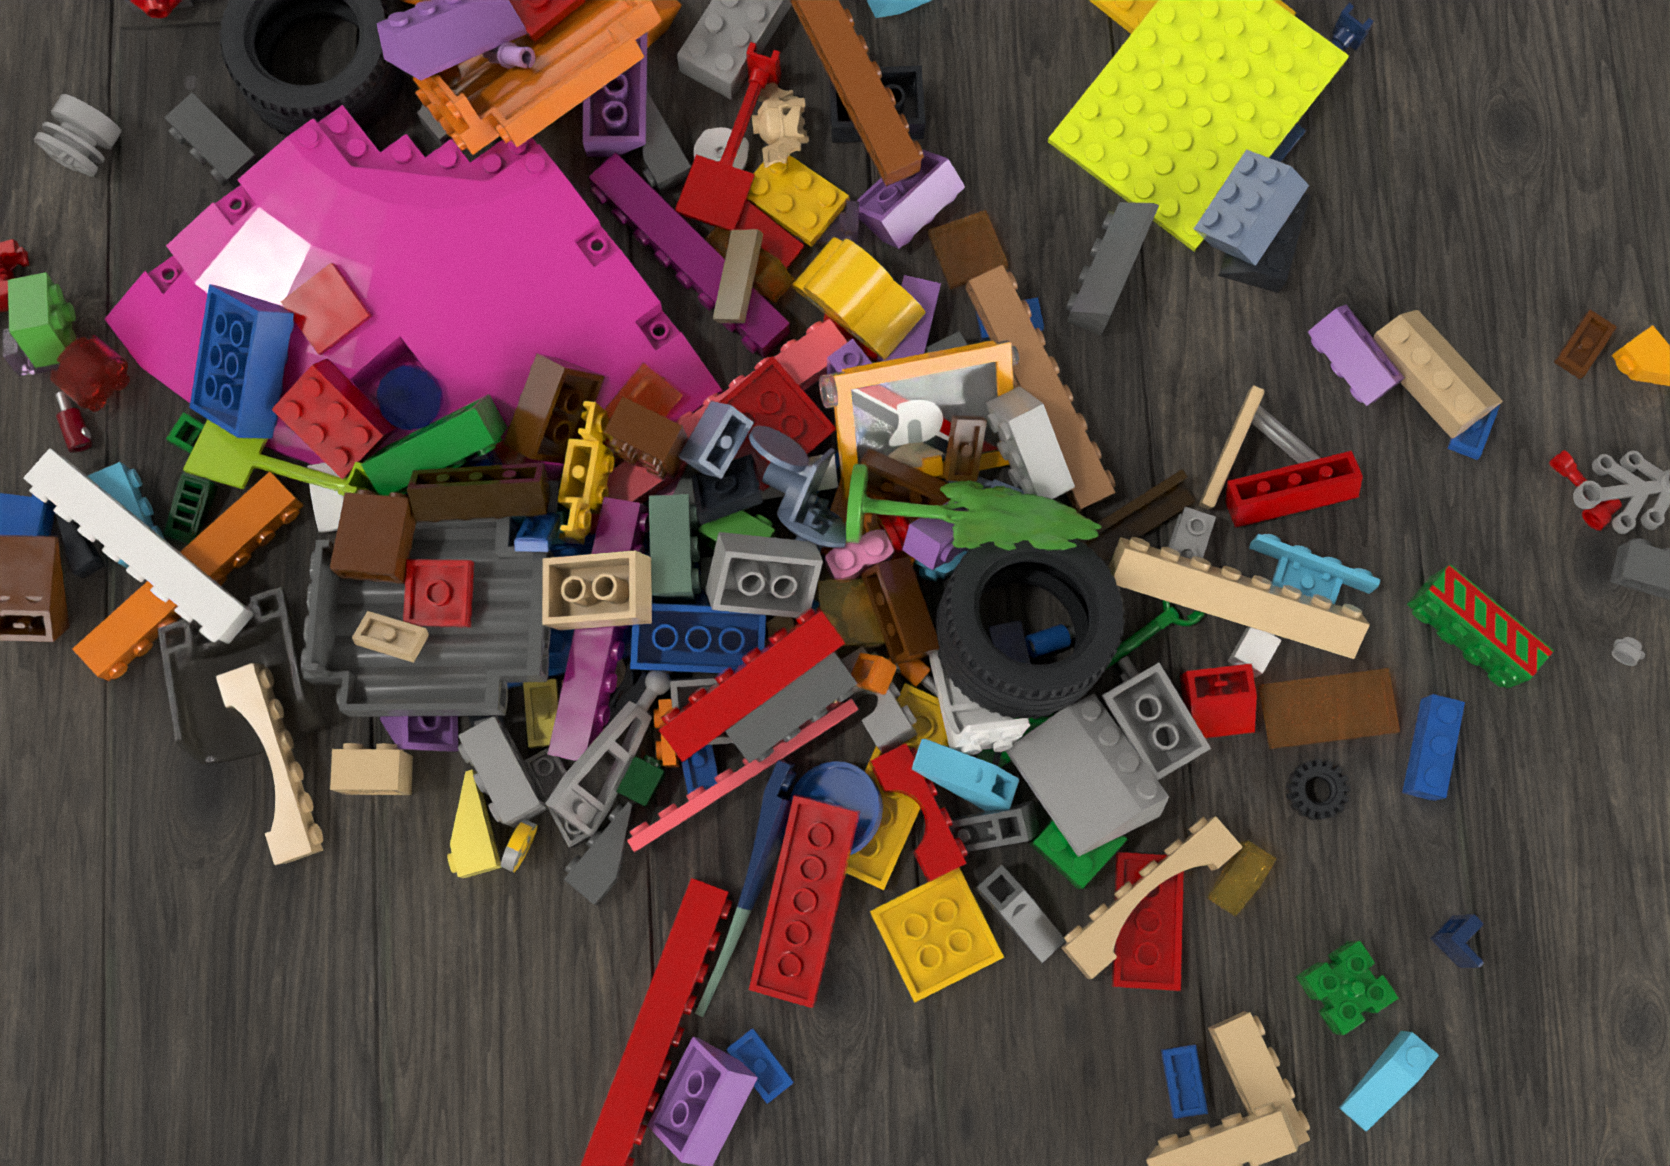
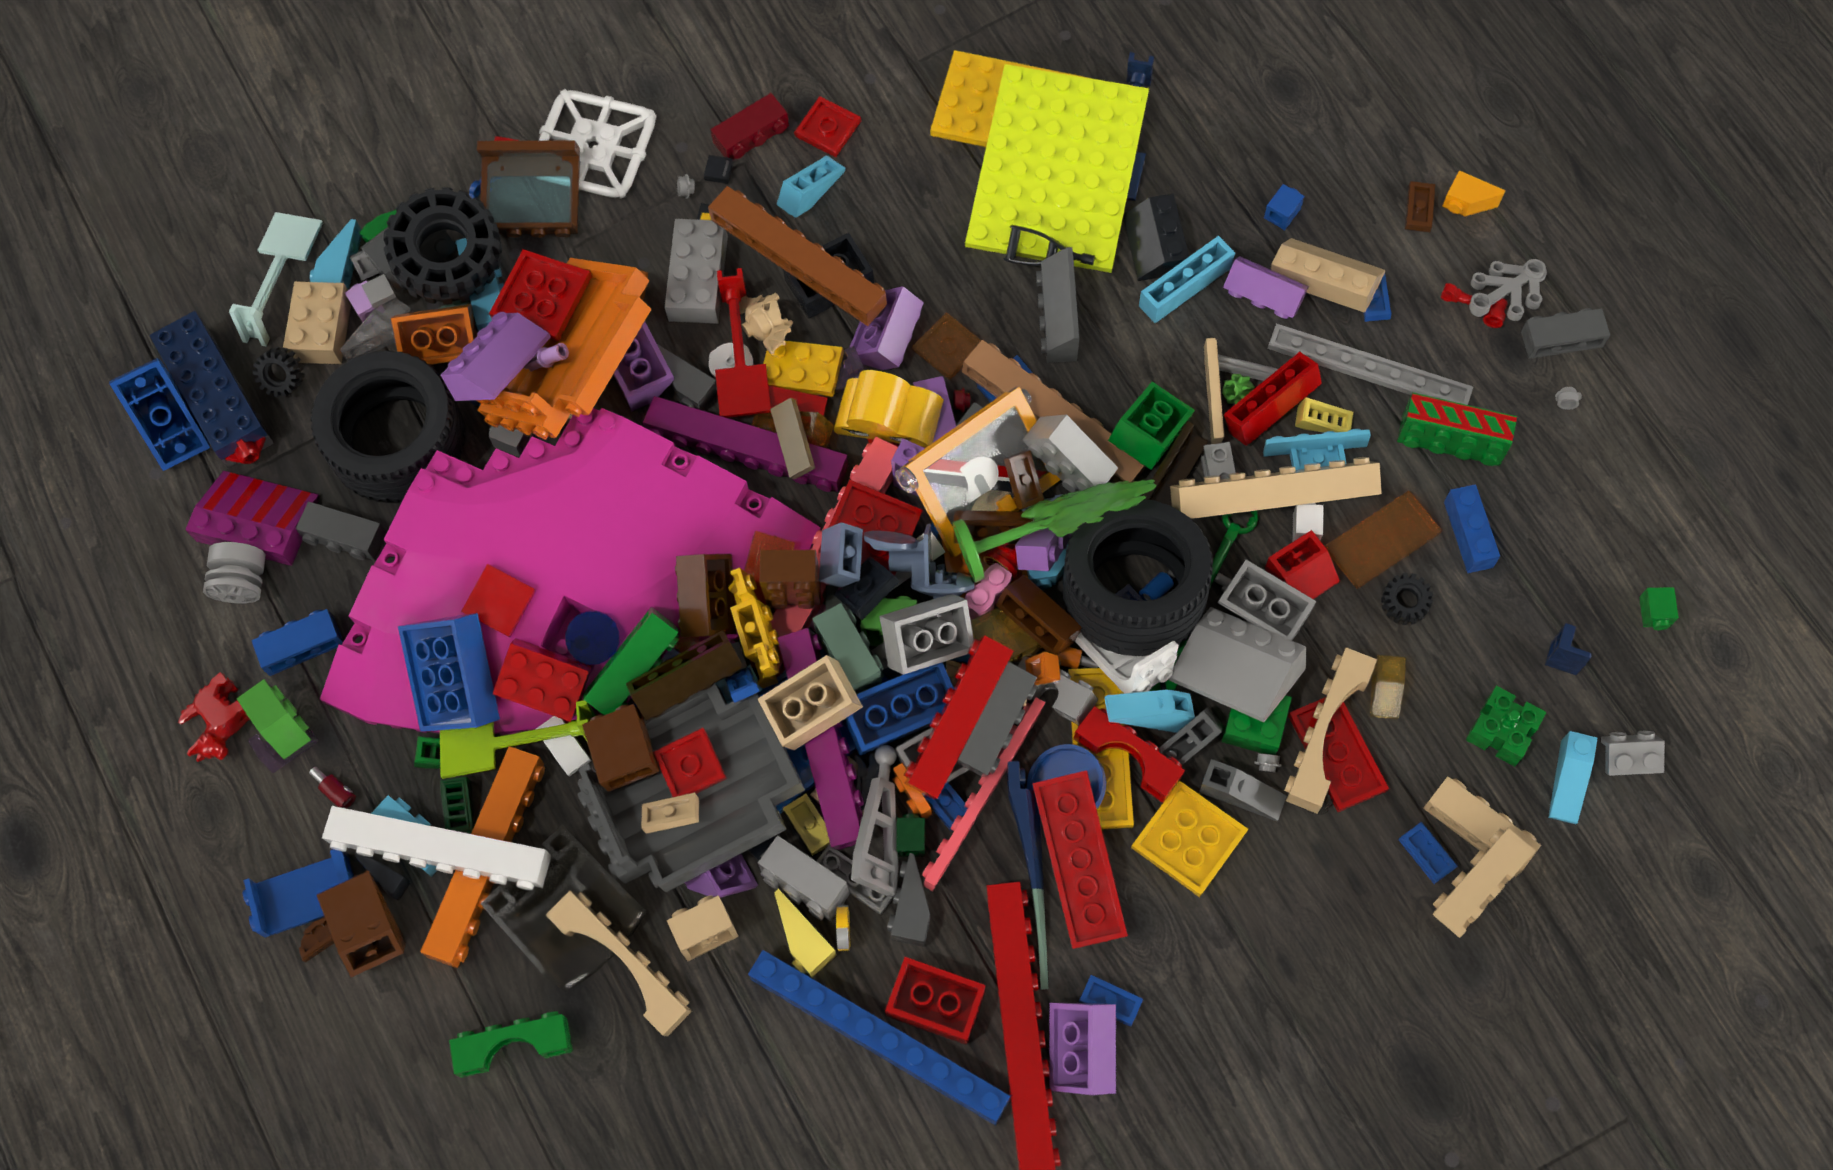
camera: 20 degrees left, 10 degrees down
clear red brick [50,335,130,412] -> none
sand blue brick [1194,149,1309,266] -> none
none -> magenta slope [185,471,320,566]
none -> blue brick [251,609,344,676]
none -> green arch [449,1011,573,1078]
none -> blue brick [748,950,1010,1126]
none -> red brick [885,957,986,1045]
none -> dark red plate [953,387,970,413]
none -> black piece [1003,225,1095,266]
none -> green brick [1108,382,1195,470]
none -> medium azure brick [1139,236,1235,323]
none -> bright green gear [1222,374,1255,404]
none -> light grey plate [1254,754,1281,772]
none -> blue brick [1264,184,1304,230]
none -> light grey tile [1268,323,1473,405]
none -> light yellow slope [1295,398,1353,433]
none -> light grey bracket [1601,731,1665,776]
none -> green brick [1639,587,1679,630]

